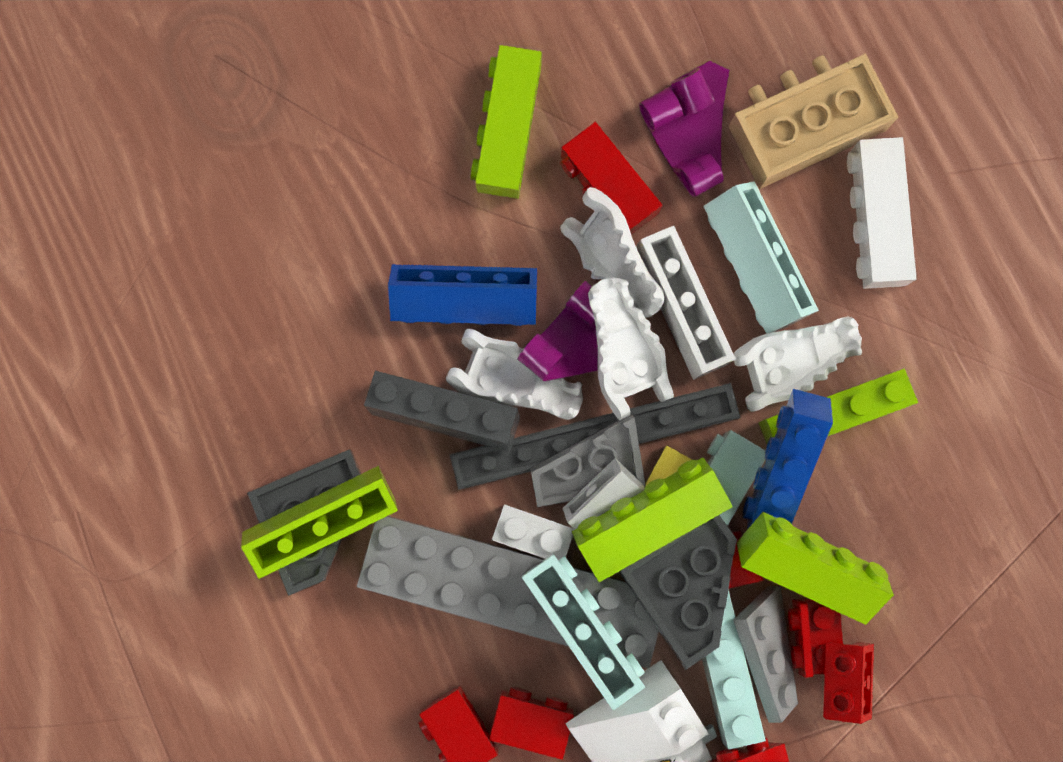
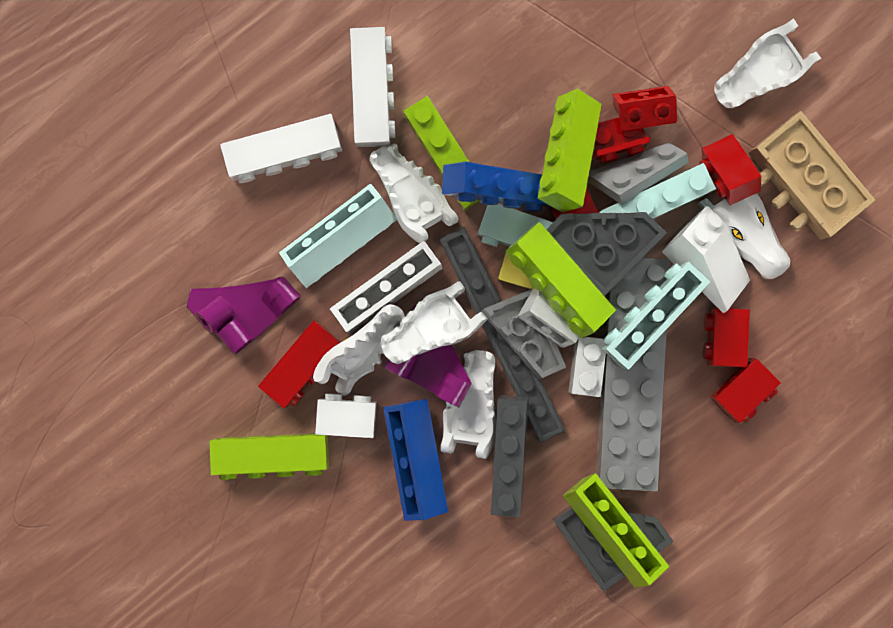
camera: 105 degrees left, 5 degrees up
tan piece [729,54,898,189] -> none
none -> white brick [315,394,377,438]
none -> white brick [350,27,395,147]

